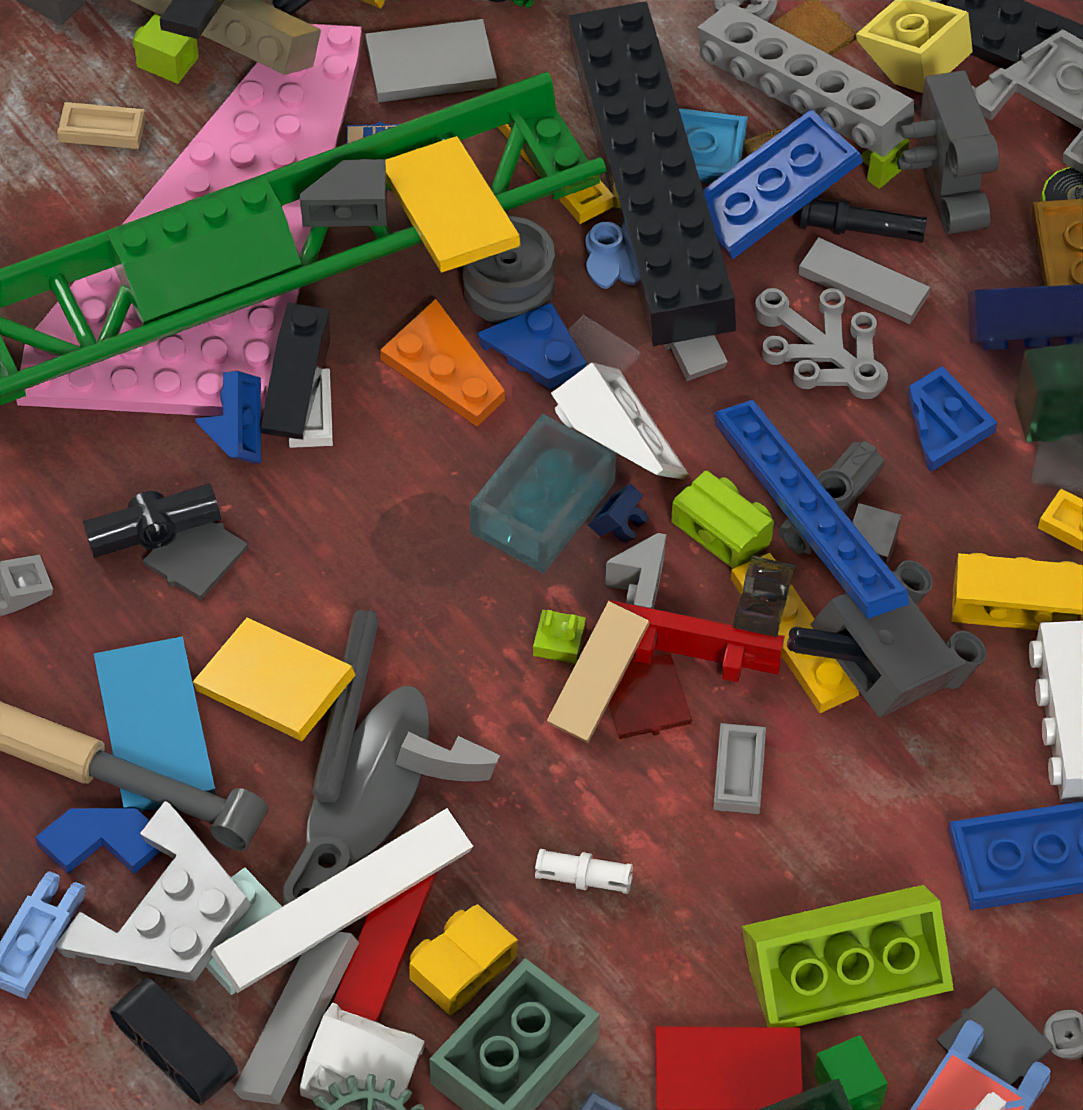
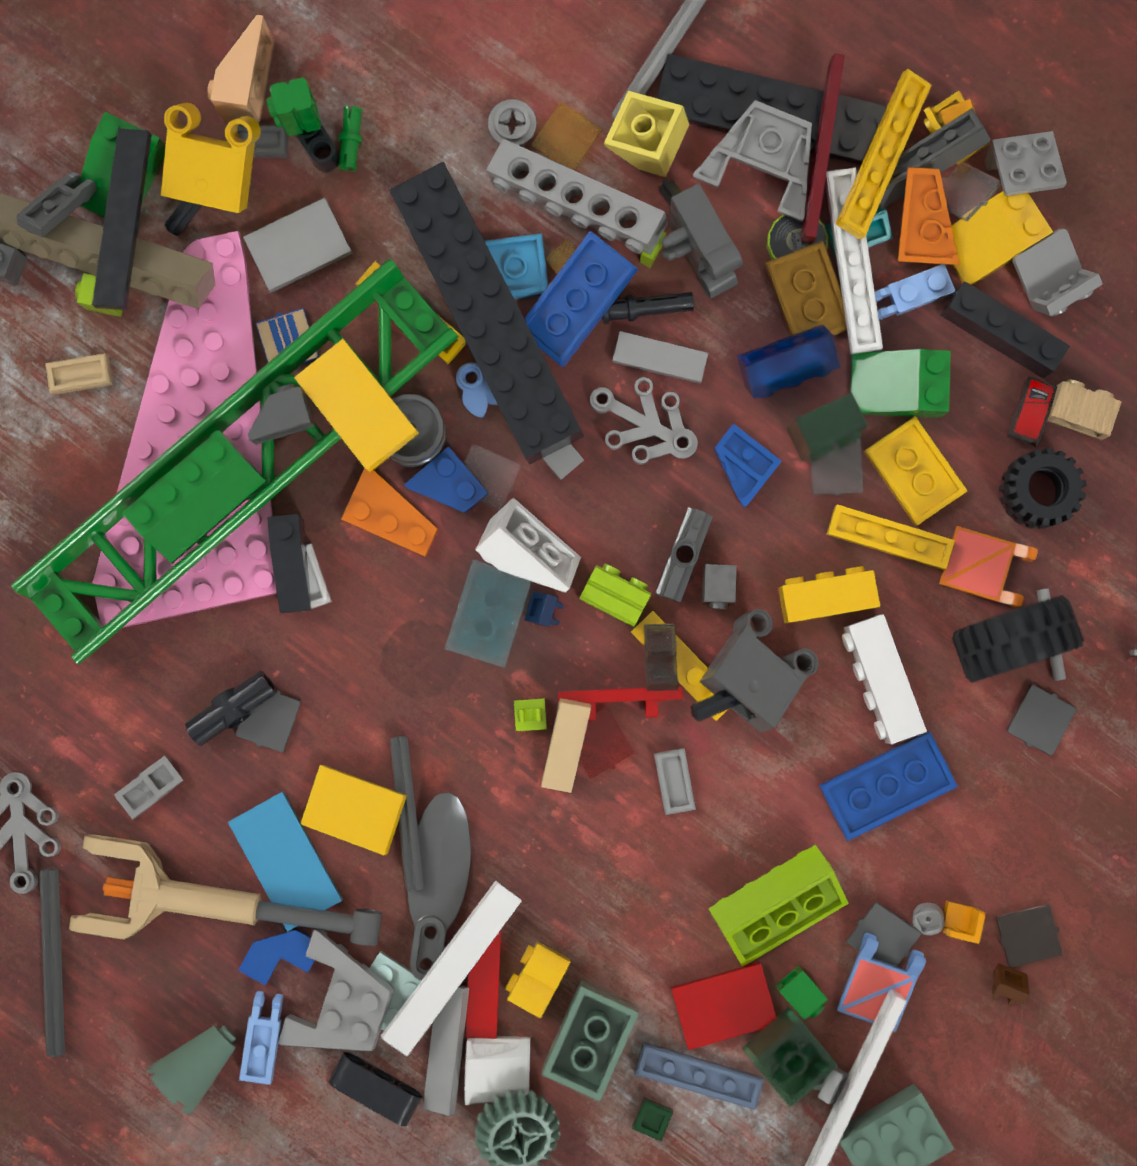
camera: 15 degrees left, 30 degrees up
blue slope [195,371,261,464] -> none
light grey slope [396,732,500,781] -> none
white pin [535,849,633,894] -> none
light grey slope [605,533,667,609] -> none
blue tile [714,400,909,619] -> none

